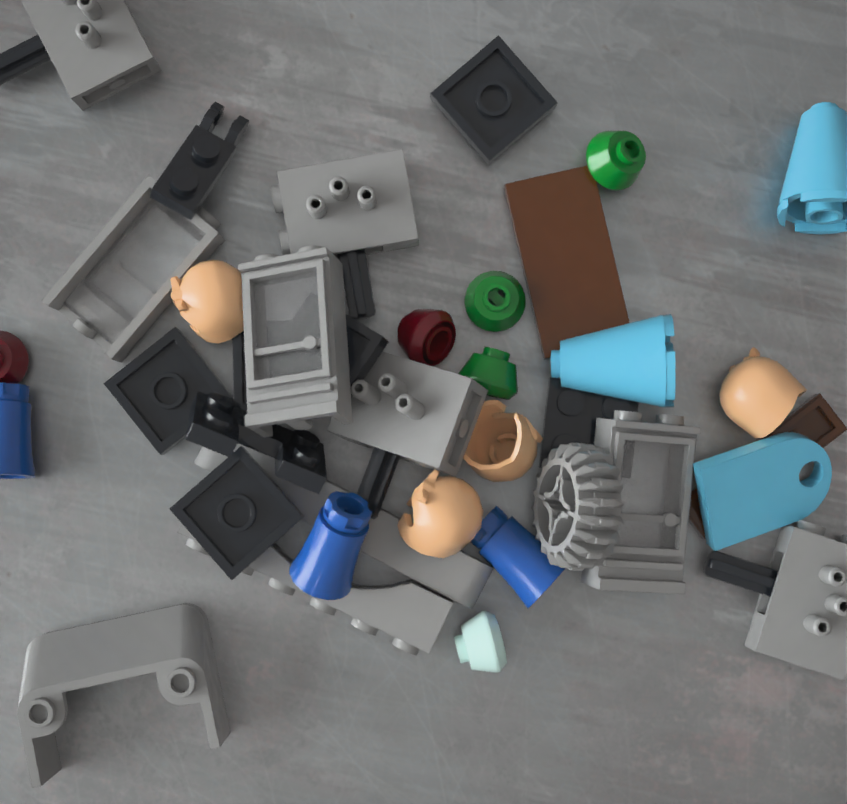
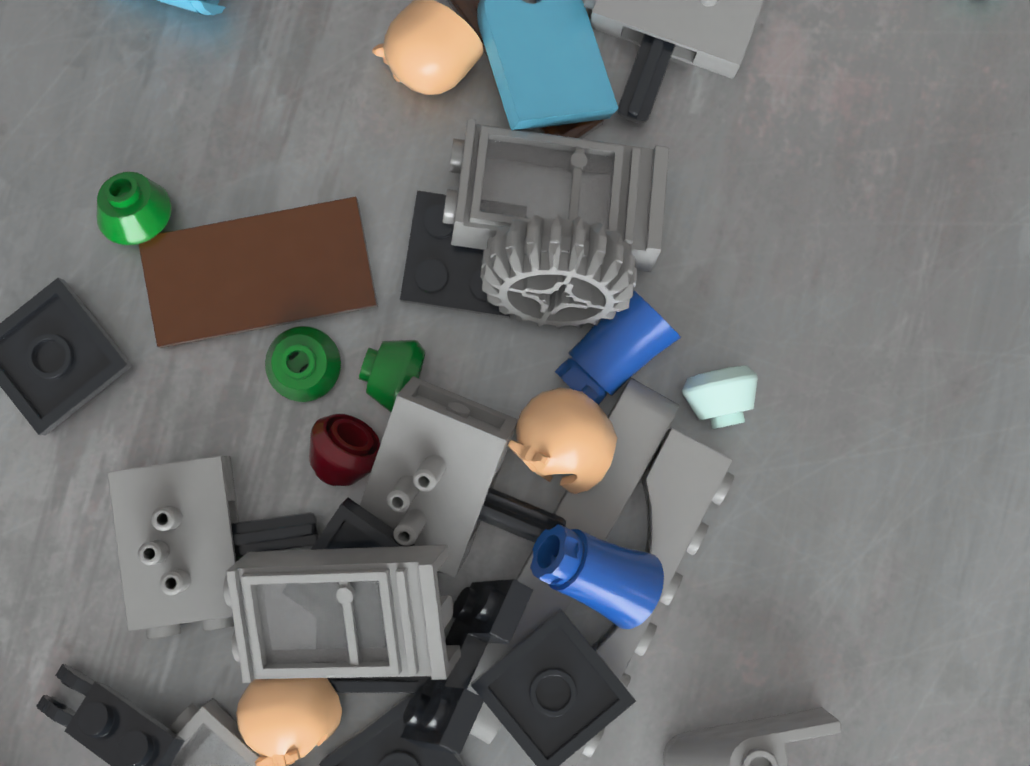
camera: 90 degrees left, 0 degrees up
light nougat helmet [463,400,543,482] -> none
medium azure cone [551,314,676,408] -> none

